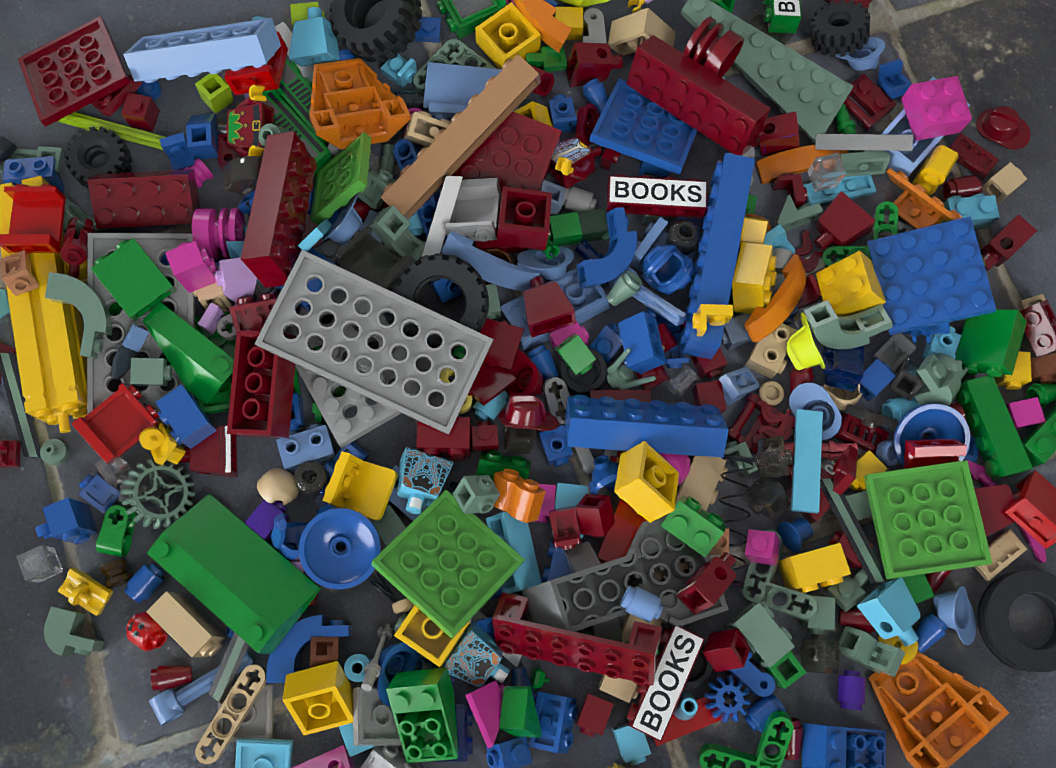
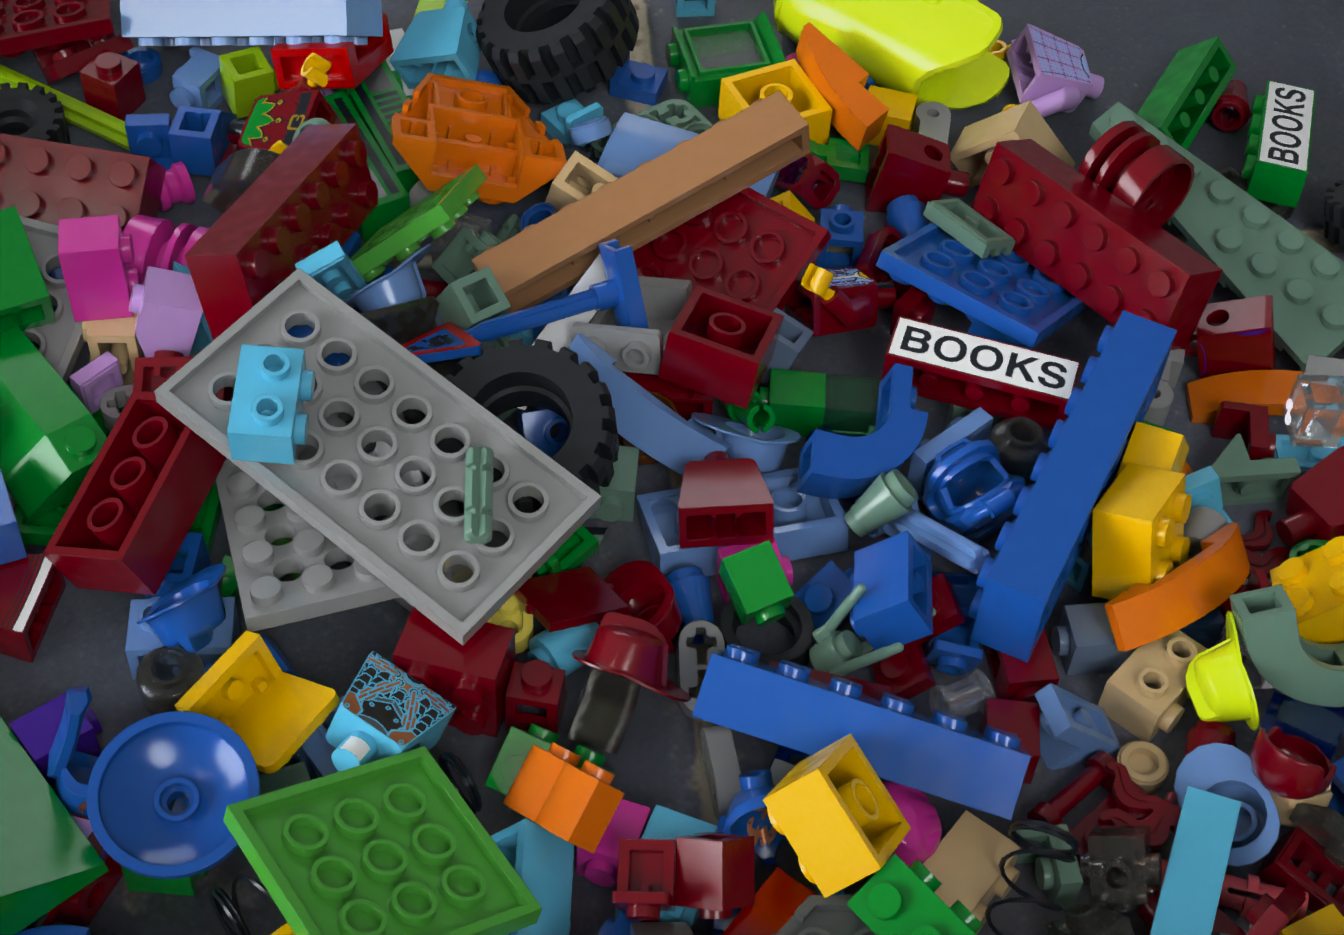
camera: 15 degrees right, 25 degrees down
tan hair [257,468,299,506] -> none
sand green brick [453,475,501,514] -> none
dark red piece [480,318,524,370] -> none
blue brick [538,425,573,467] -> none
light grey brick [563,186,597,216] -> none
yellow bracket [692,304,733,337] -> none
none -> blue piece [137,563,227,654]
none -> medium blue brick [169,46,225,109]
none -> medium azure brick [227,344,315,465]
none -> blue piece [402,239,649,363]
none -> sand green axle [464,446,494,544]
none -> medium blue tile [569,116,613,145]
none -> sand green tile [923,198,1016,258]
none -> dark red hair [1251,726,1337,800]

